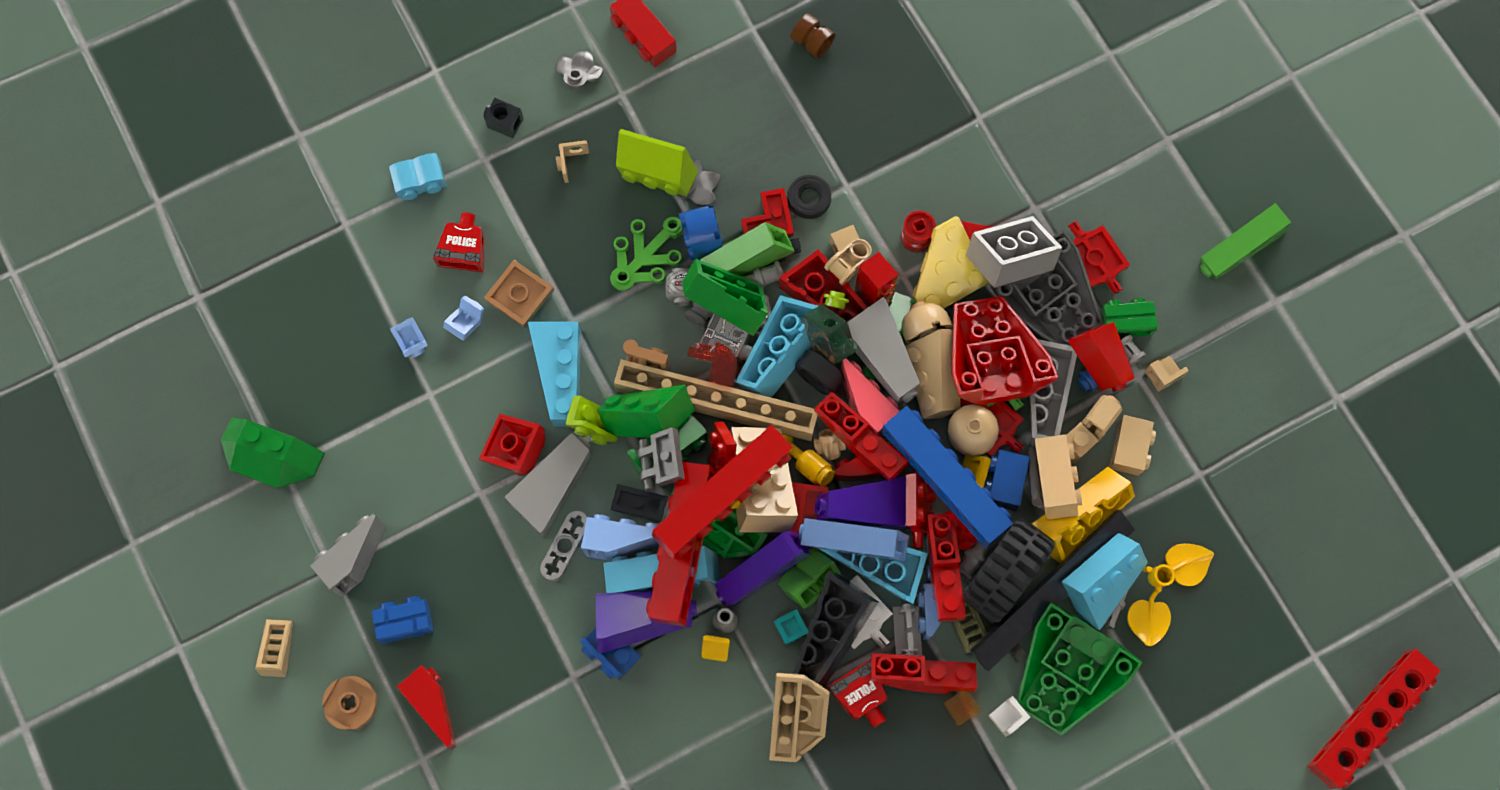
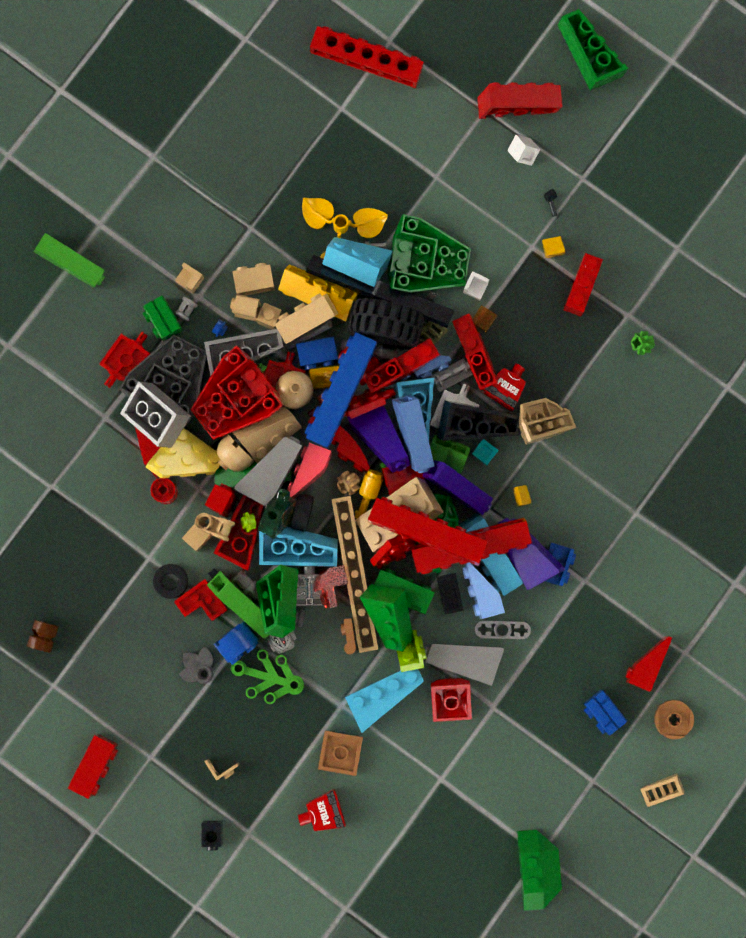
camera: 115 degrees left, 10 degrees up
light grey slope [310,514,386,597] -> none
medium azure brick [389,153,447,200] -> none
light blue bracket [390,317,428,358] -> none
light blue bracket [443,296,484,341] -> none
flat silver plate [557,51,604,91] -> none
lime slope [616,129,699,197] -> none
dark grey plate [637,427,685,492] -> none
light grey cone [712,608,738,634] -> none
red slope [814,392,908,482] -> none
red slope [1068,322,1135,392] -> none

